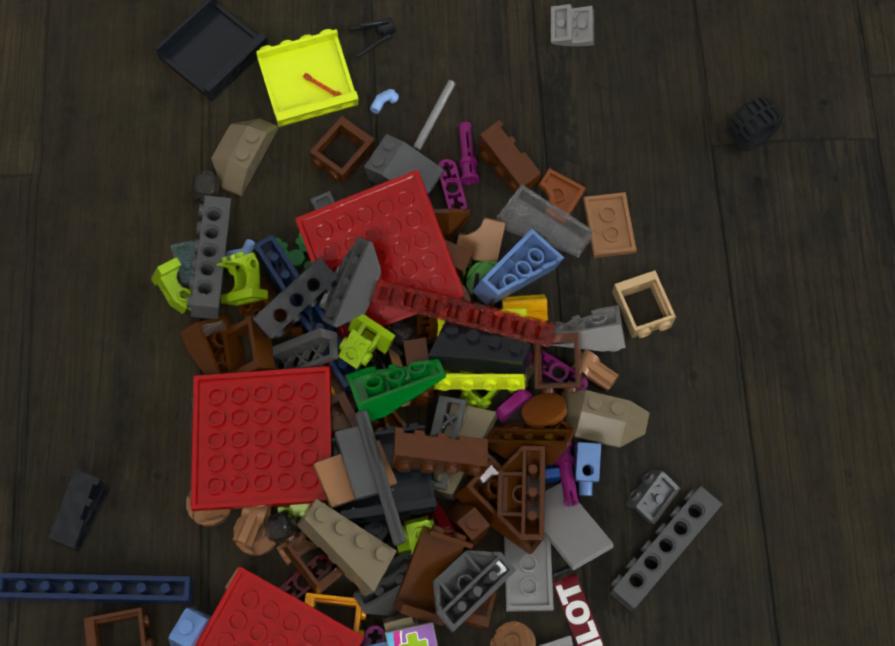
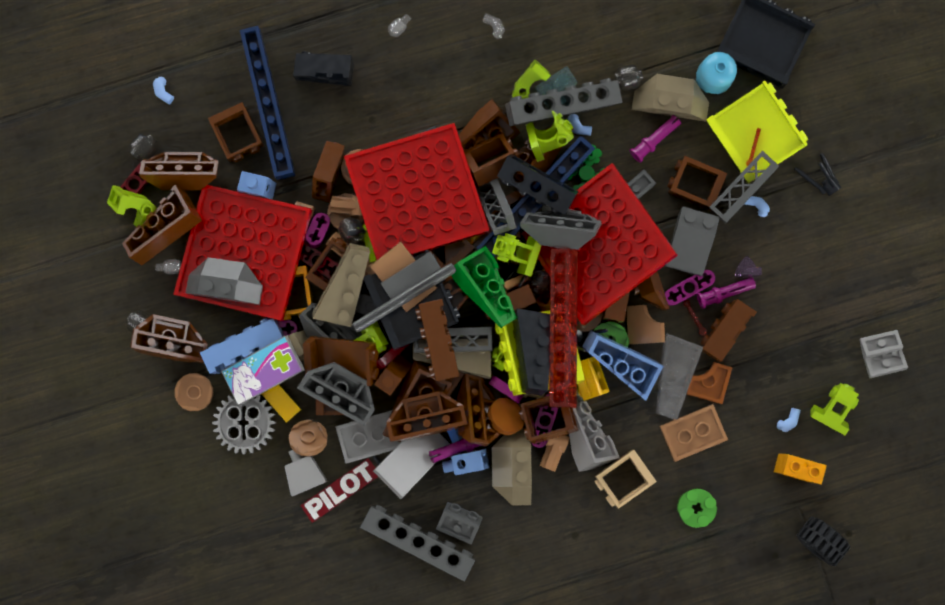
camera: 75 degrees right, 15 degrees up
light grey bar [412,80,455,152] -> none
none -> magenta beam [305,213,330,248]
none -> reddish brown slope [312,141,345,203]
none -> clear cylinder [388,14,411,37]
none -> clear arm [482,13,505,39]
none -> magenta pin [629,115,681,163]
none -> bright green plate [677,488,717,528]
none -> clear red hinge [683,300,707,335]
none -> medium azure cylinder [696,52,737,95]
none -> dark grey fence [709,151,779,224]
none -> clear purple tile [735,256,762,278]
none -> light orange window [774,454,827,485]
none -> light blue arm [777,408,801,432]
none -> lime tile [810,383,859,435]

